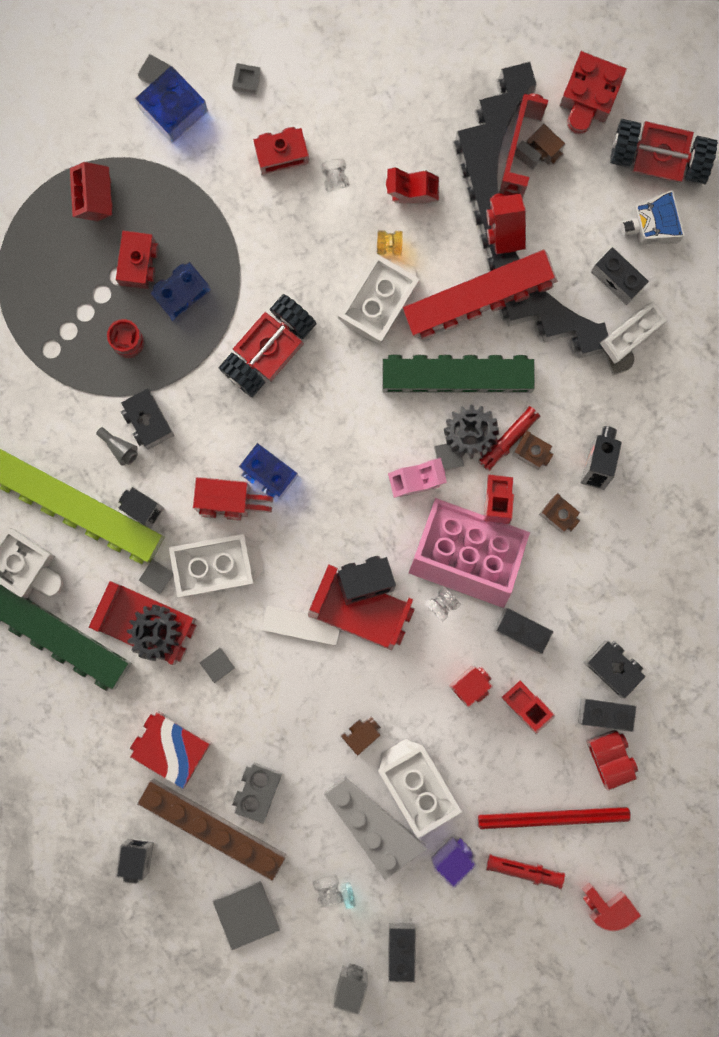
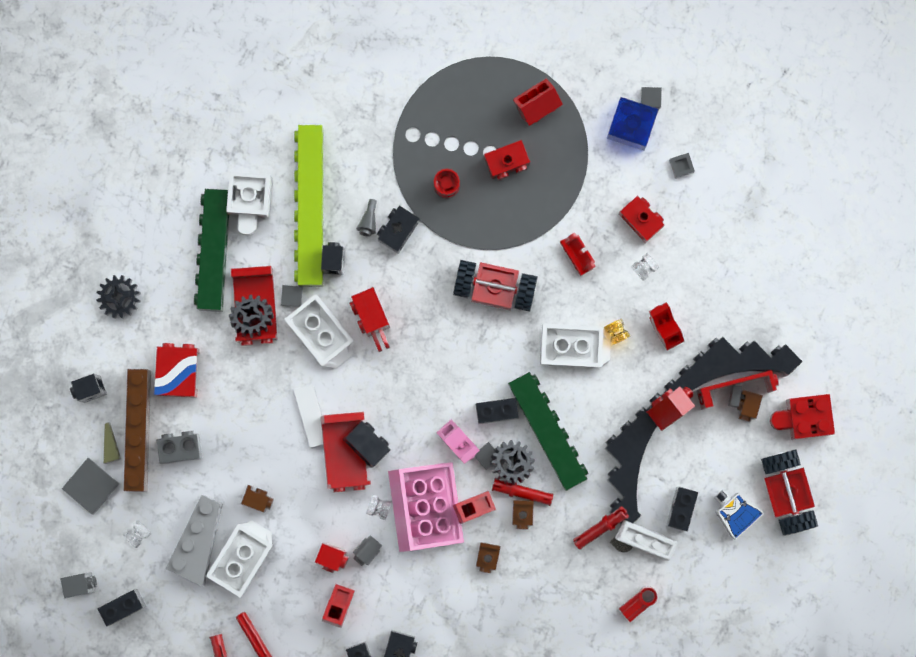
camera: 65 degrees right, 0 degrees up
clear blue brick [151,262,211,321] -> none
dark grey tile [199,648,235,683] -> none
clear blue brick [239,443,299,500] -> none
clear light blue tile [340,882,356,910] -> none
red brick [403,249,558,340] -> none
dark purple brick [431,836,476,888] -> none
black brick [494,608,554,654] -> none
black torso [580,426,622,490] -> none
none -> black gear [96,275,141,319]
none -> olive piece [103,423,121,464]
none -> dark grey brick [353,535,382,566]
none -> black brick [475,398,519,424]
none -> red hinge [560,232,596,276]
none -> red pin [573,507,629,550]
none -> red piece [619,586,657,622]

